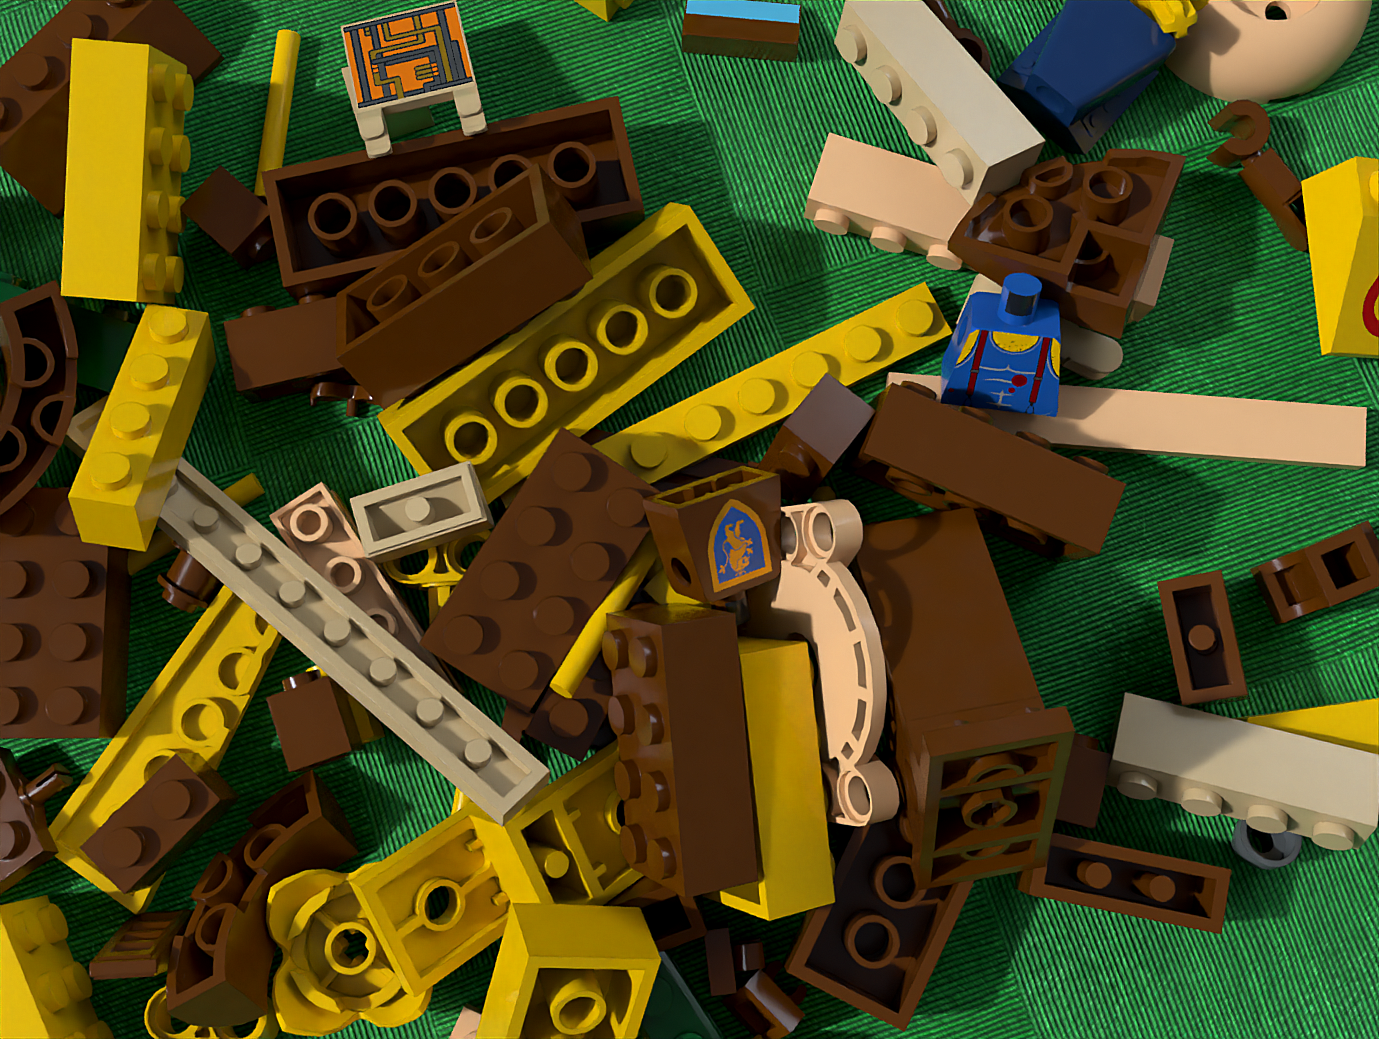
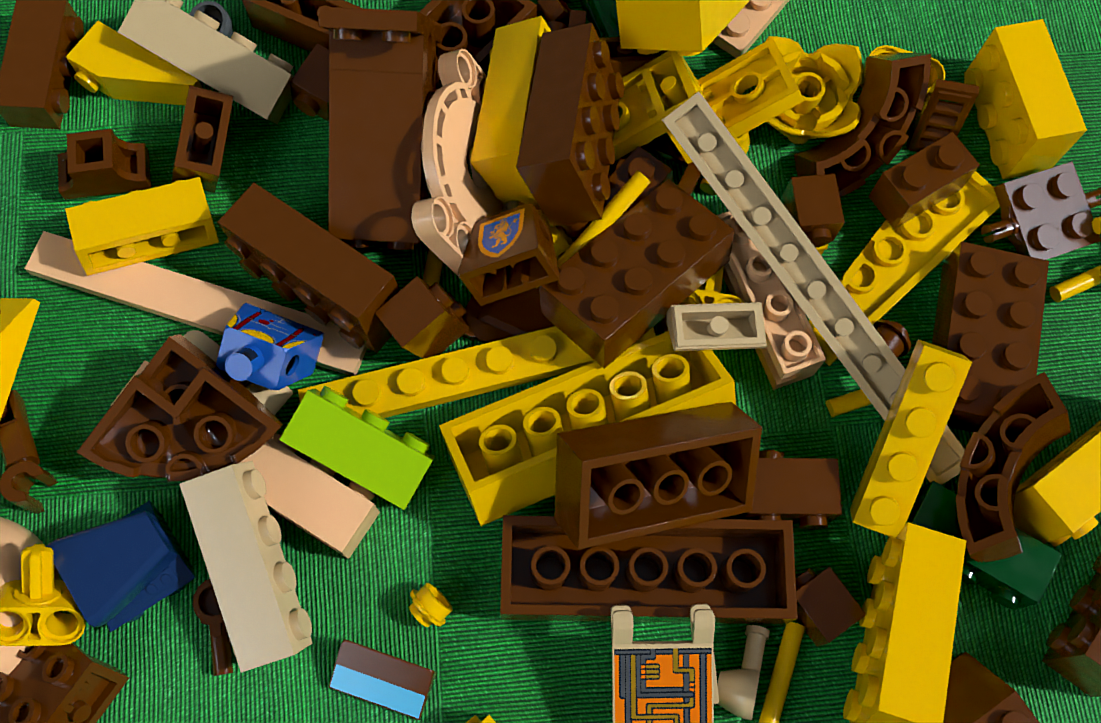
camera: 170 degrees left, 10 degrees down
none -> yellow brick [65,177,219,276]
none -> lime brick [279,386,435,510]
none -> yellow plate [409,583,453,627]
none -> tan bar [717,625,770,721]

